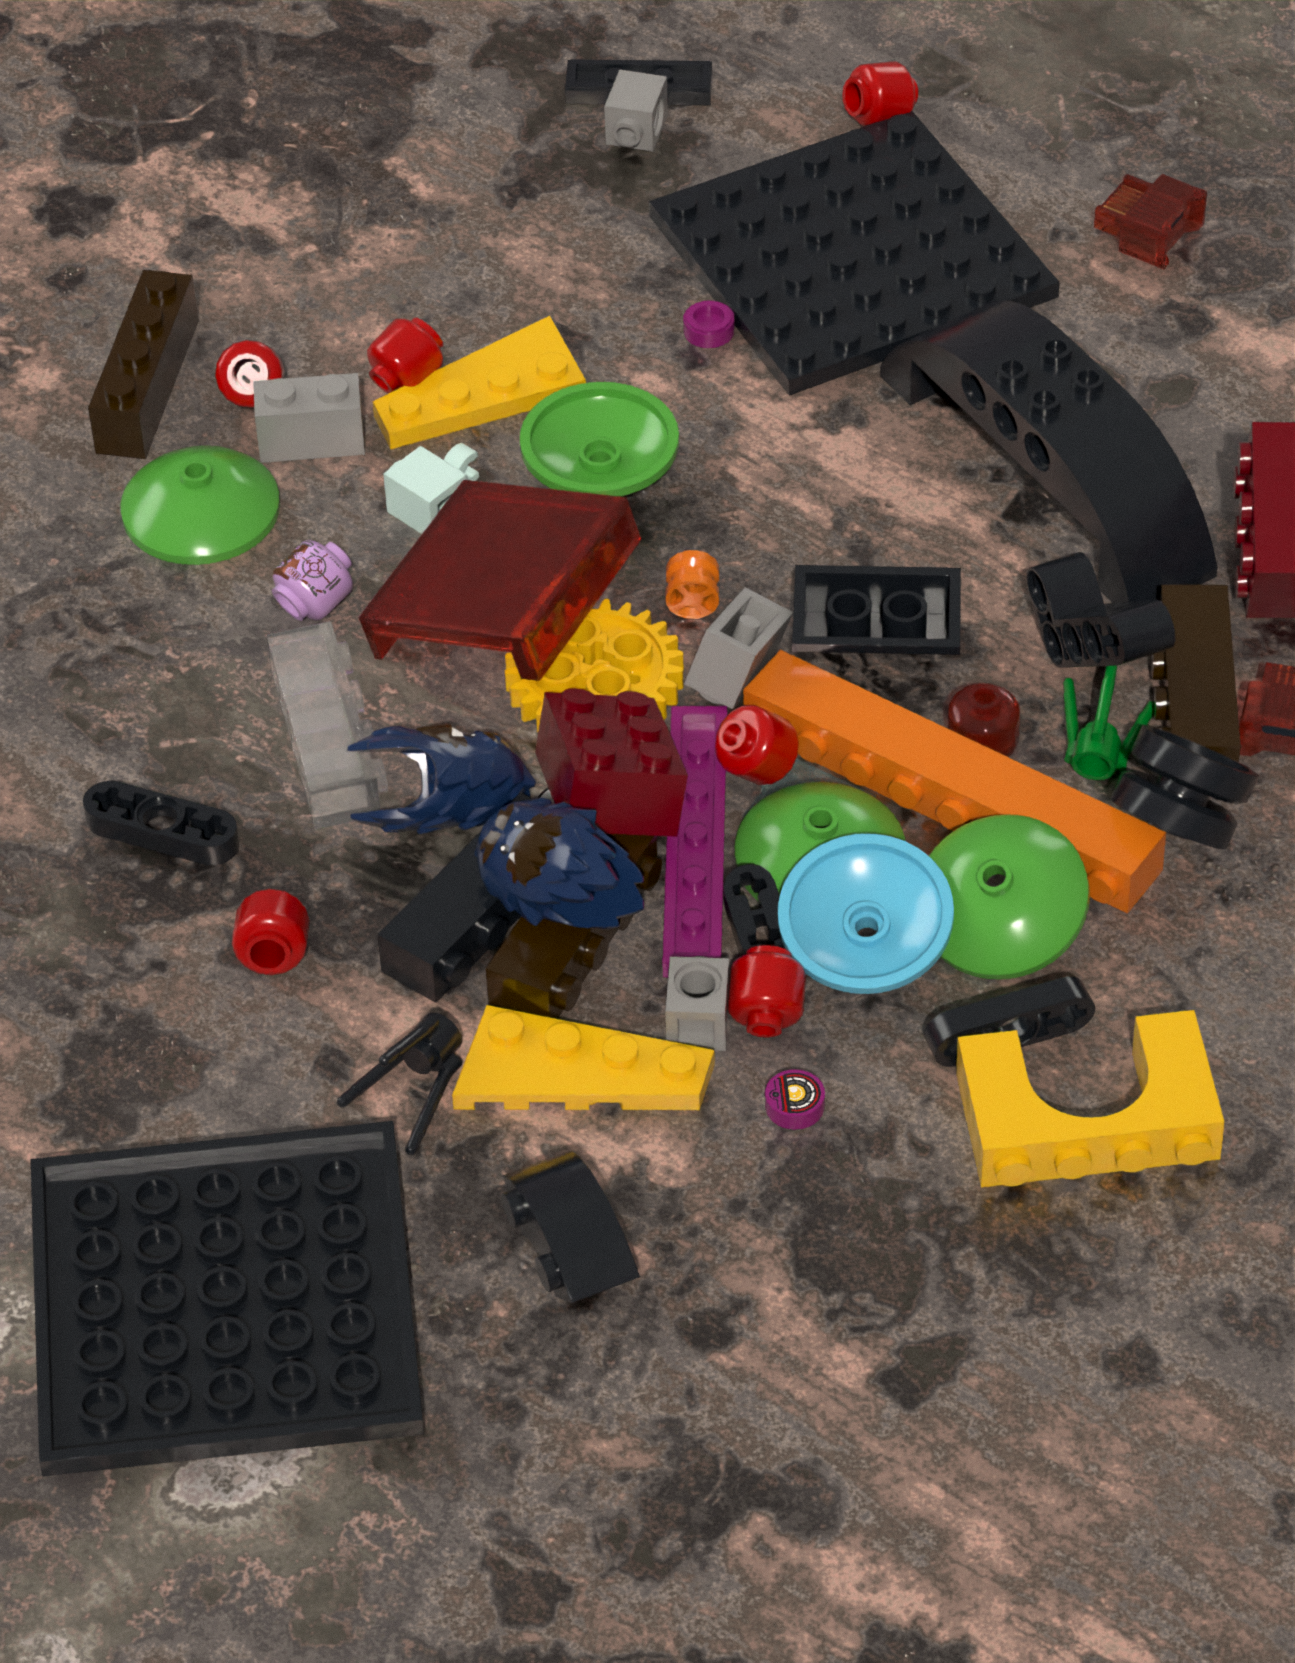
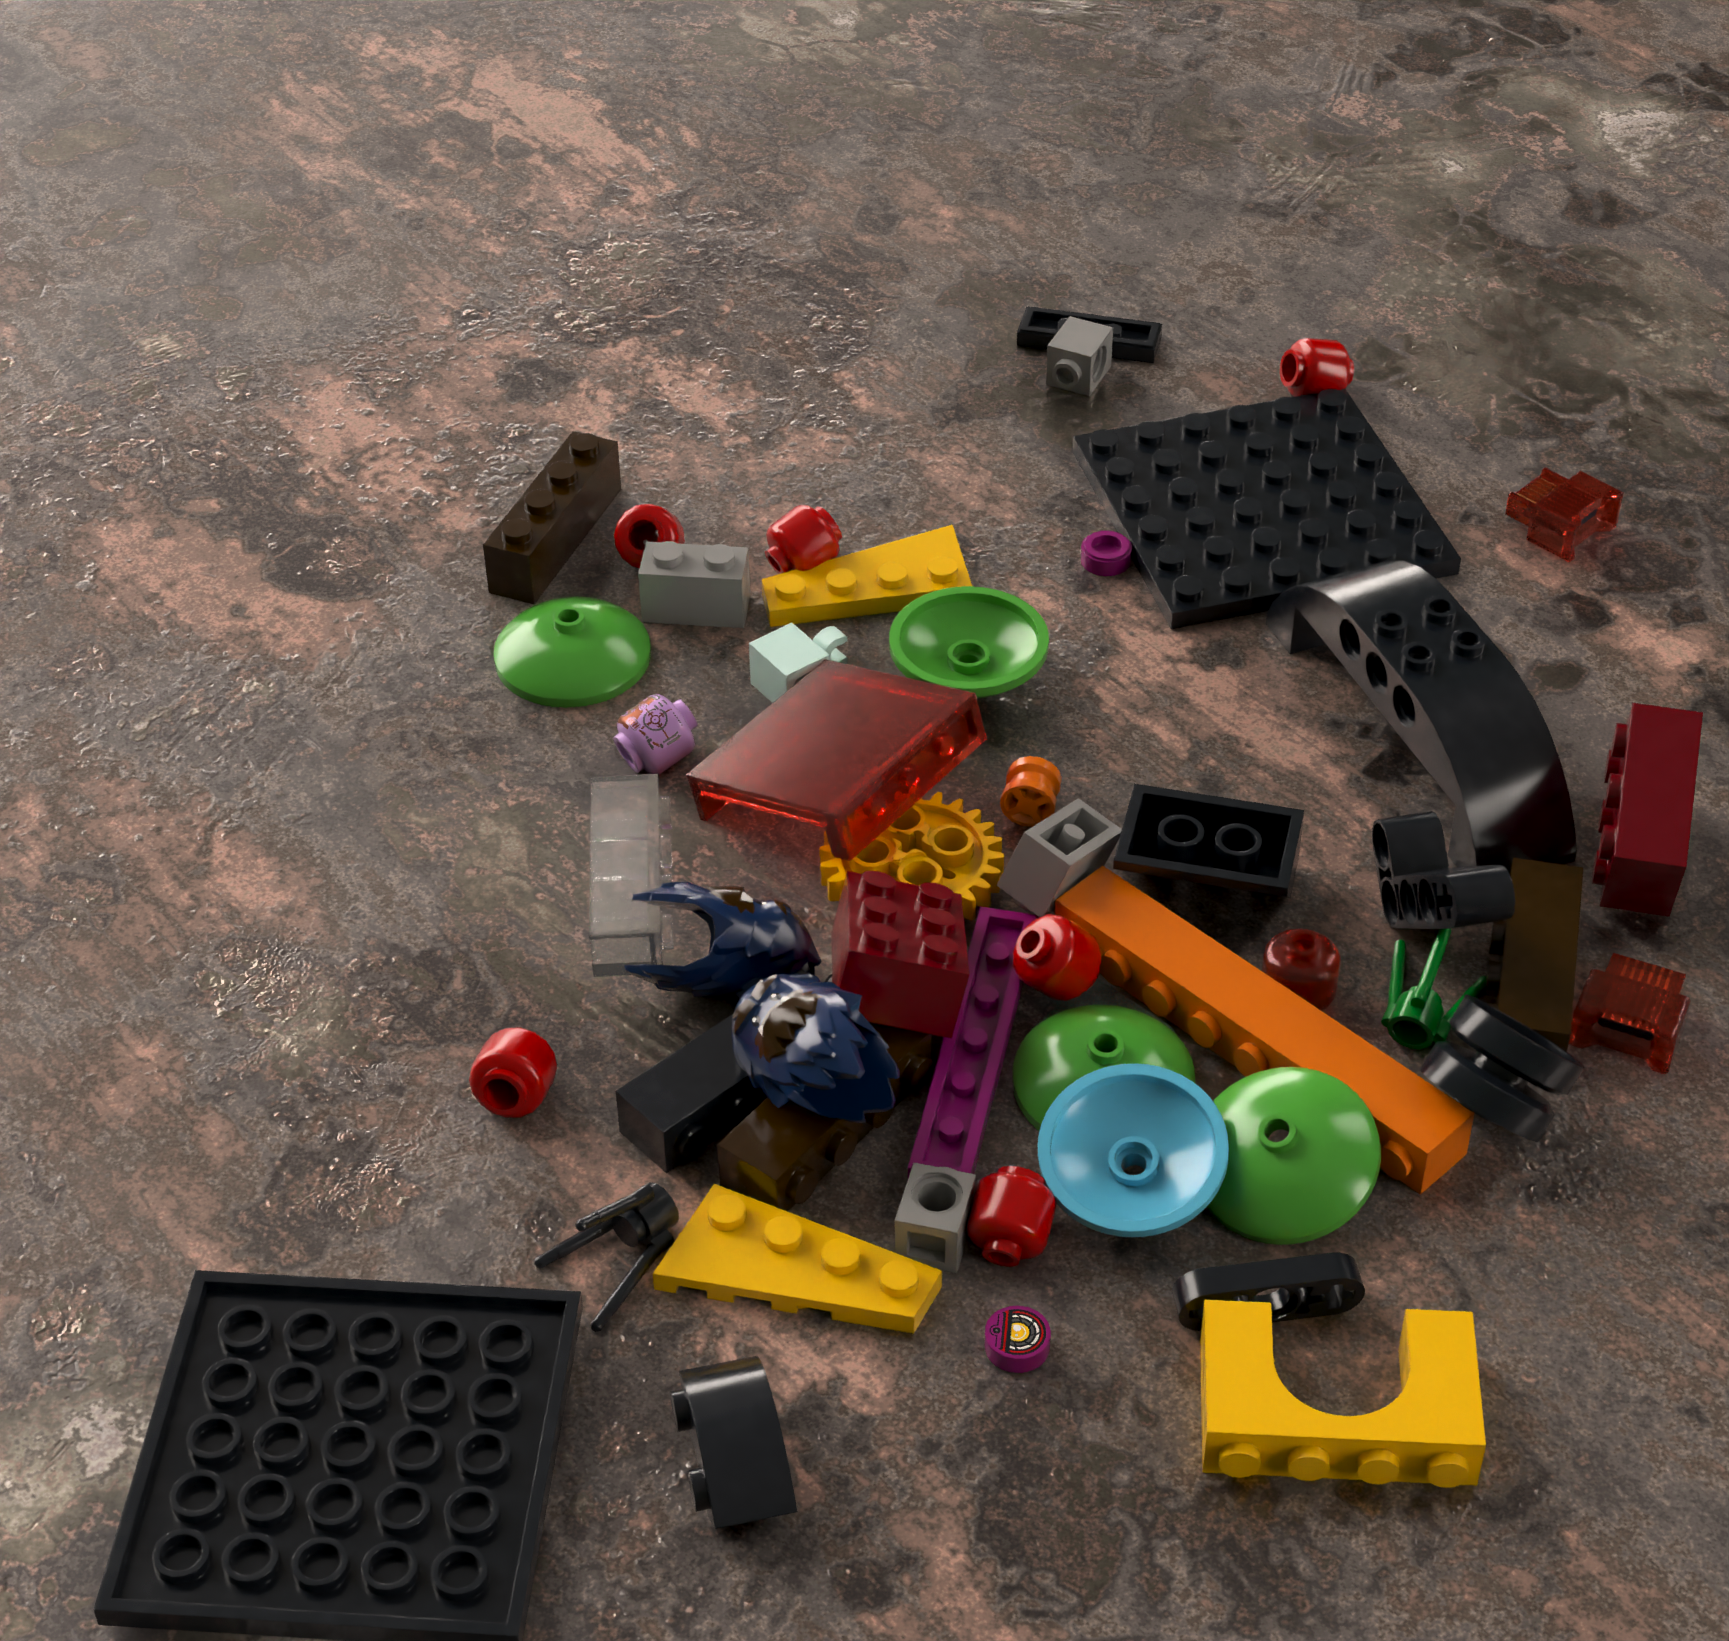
camera: 10 degrees right, 5 degrees down
black beam [83,781,239,865] -> none
black beam [724,864,785,957] -> none

